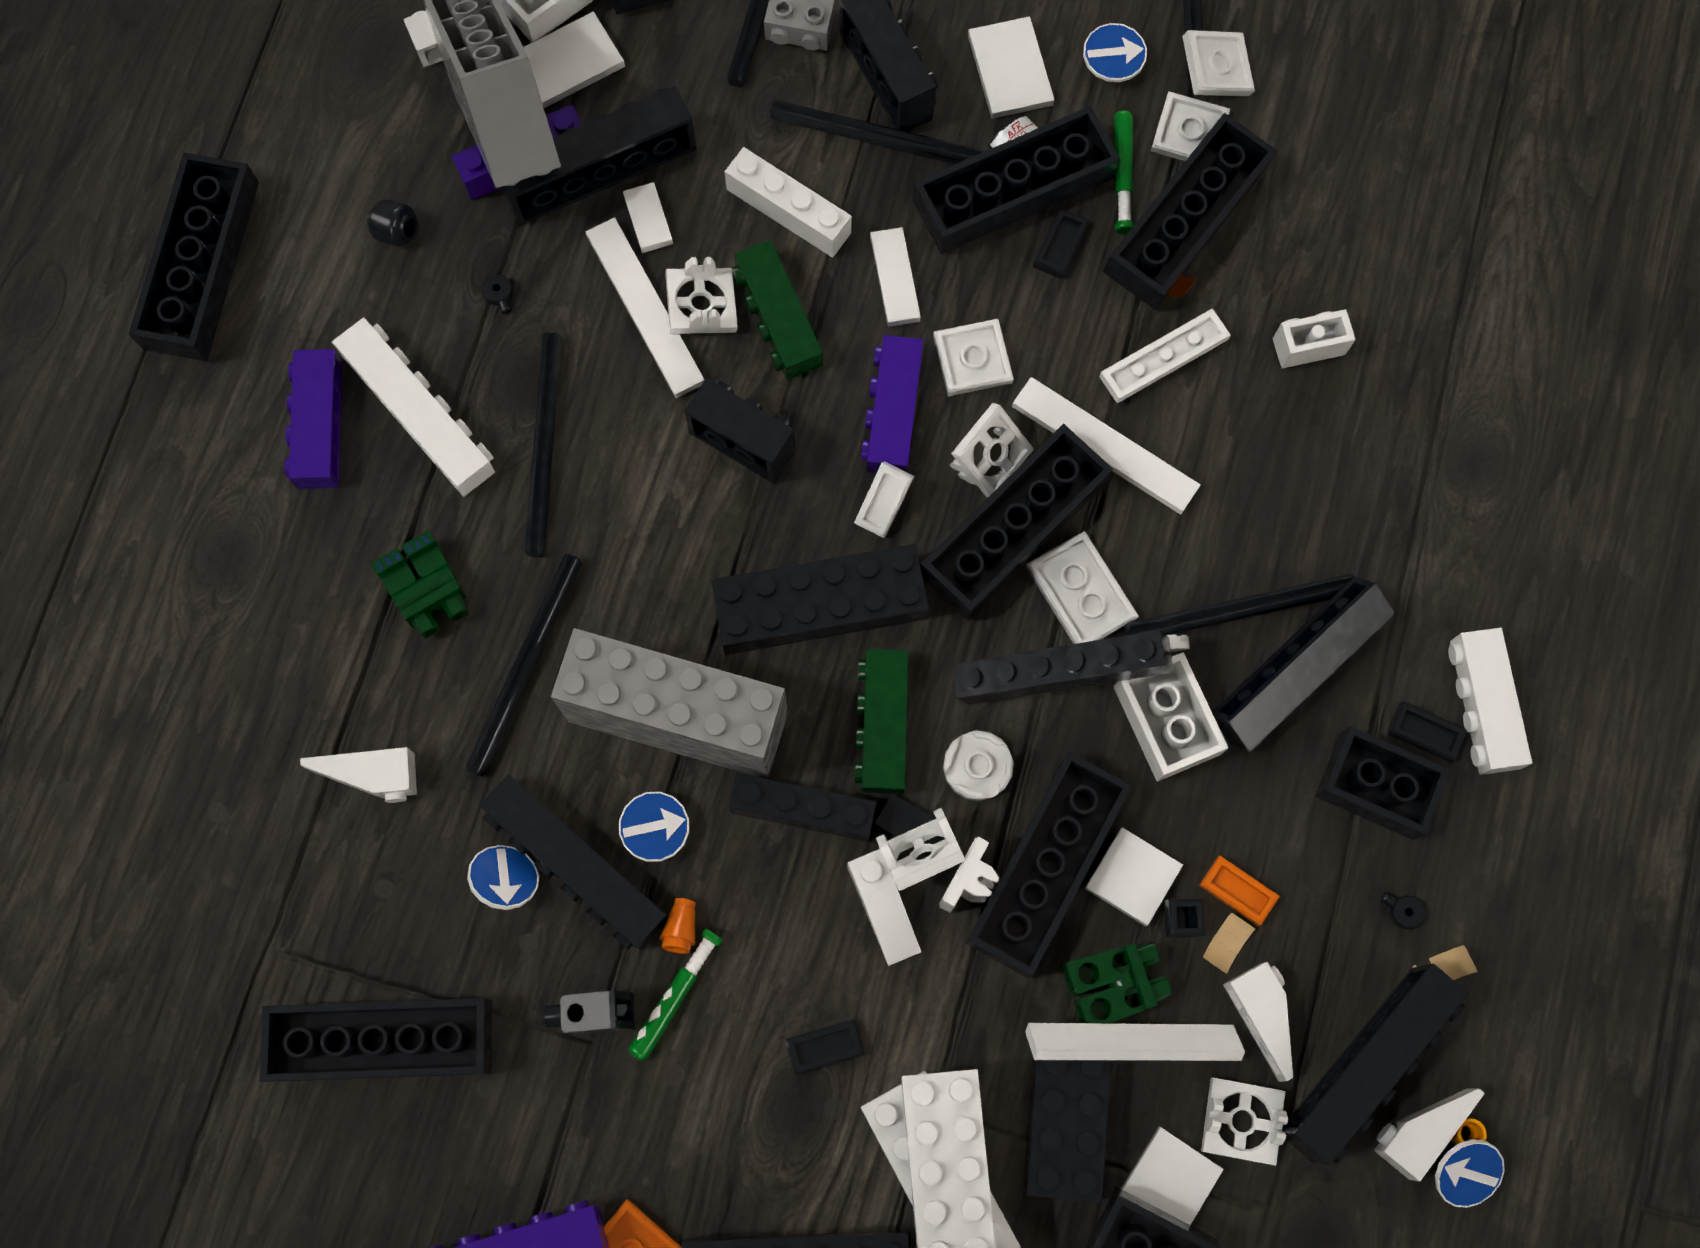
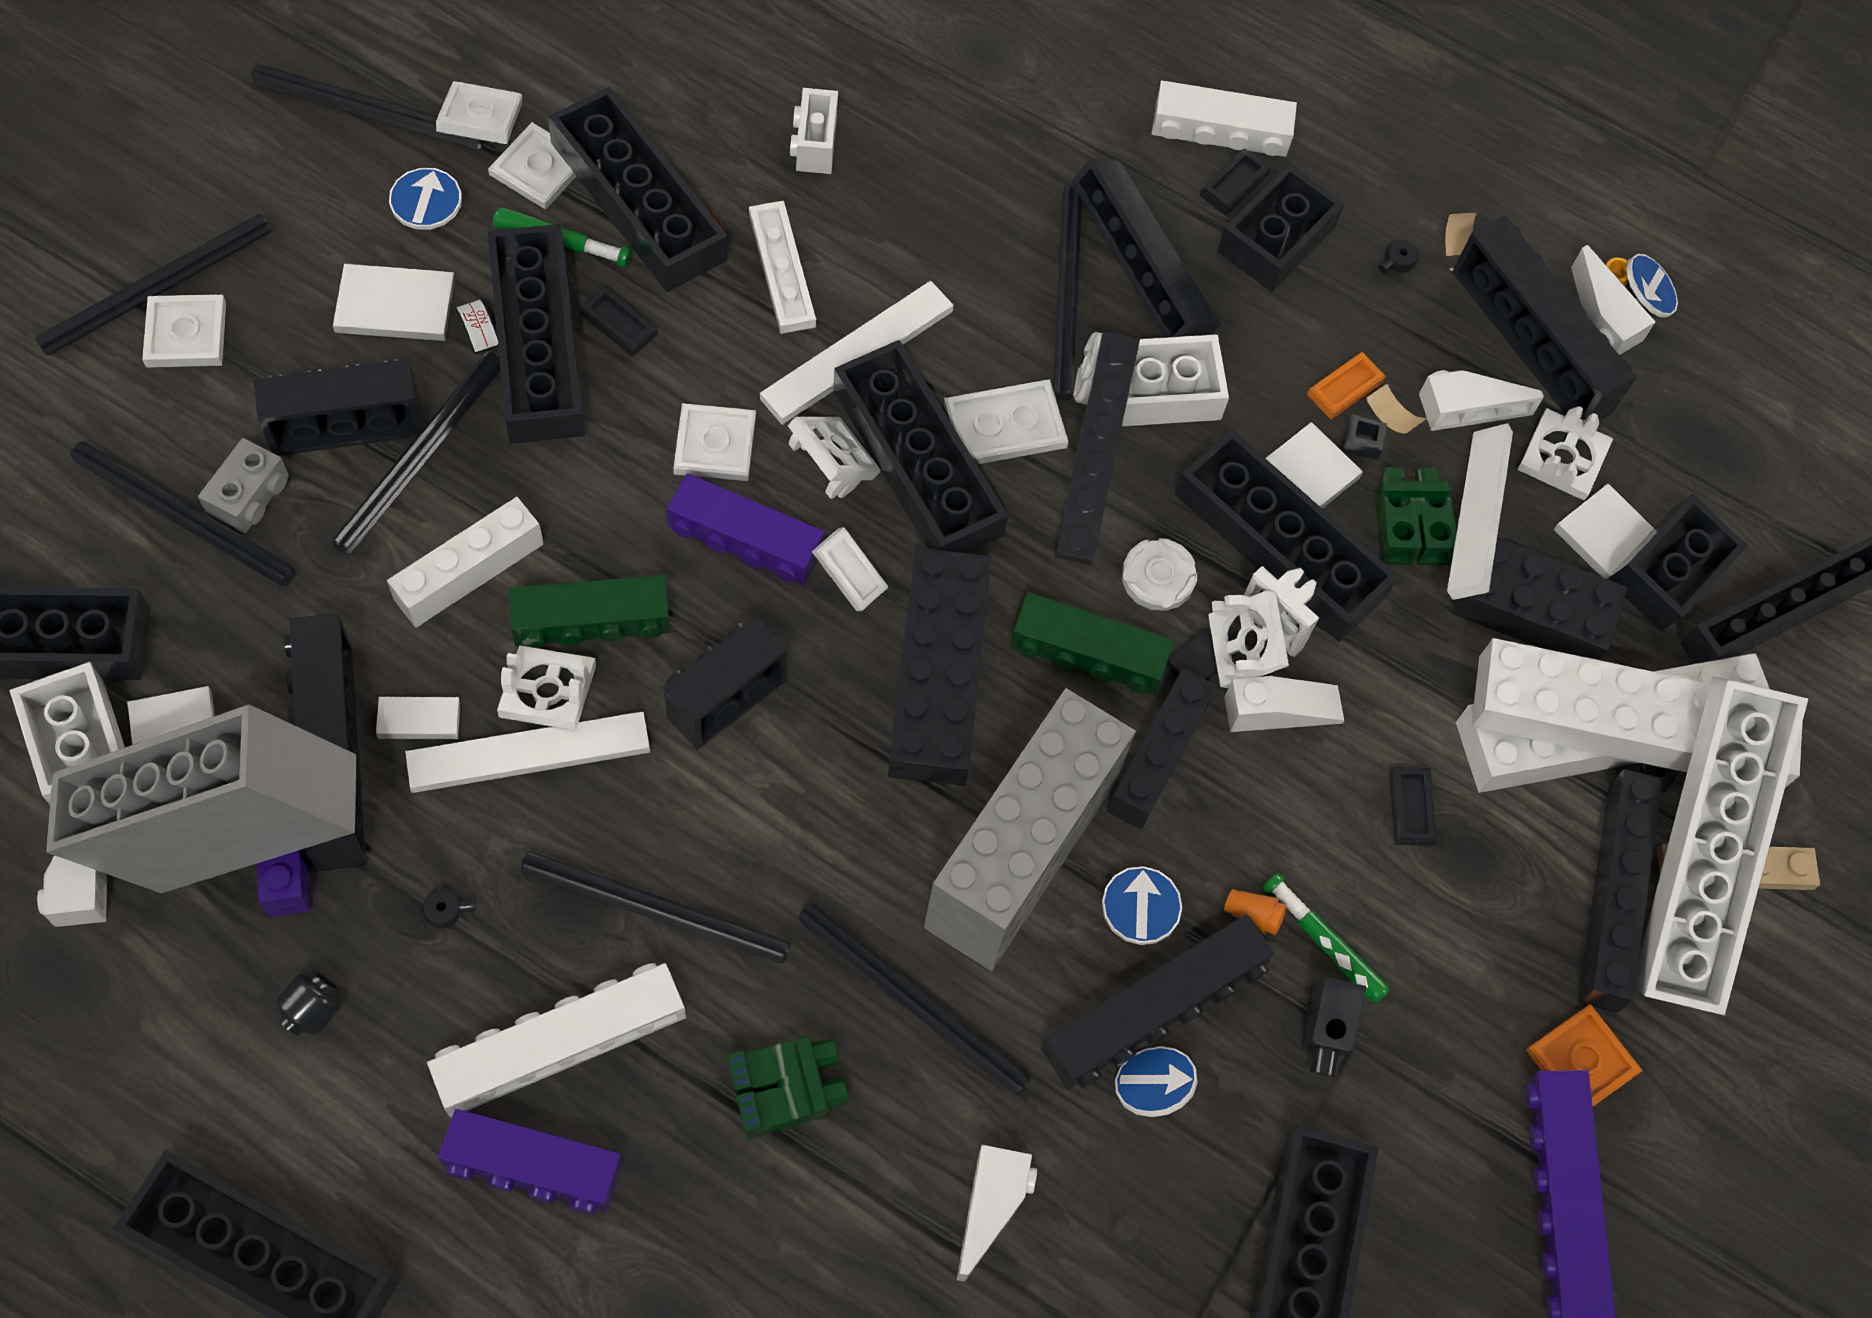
camera: 80 degrees left, 10 degrees down
white tile [870,227,921,327] -> none

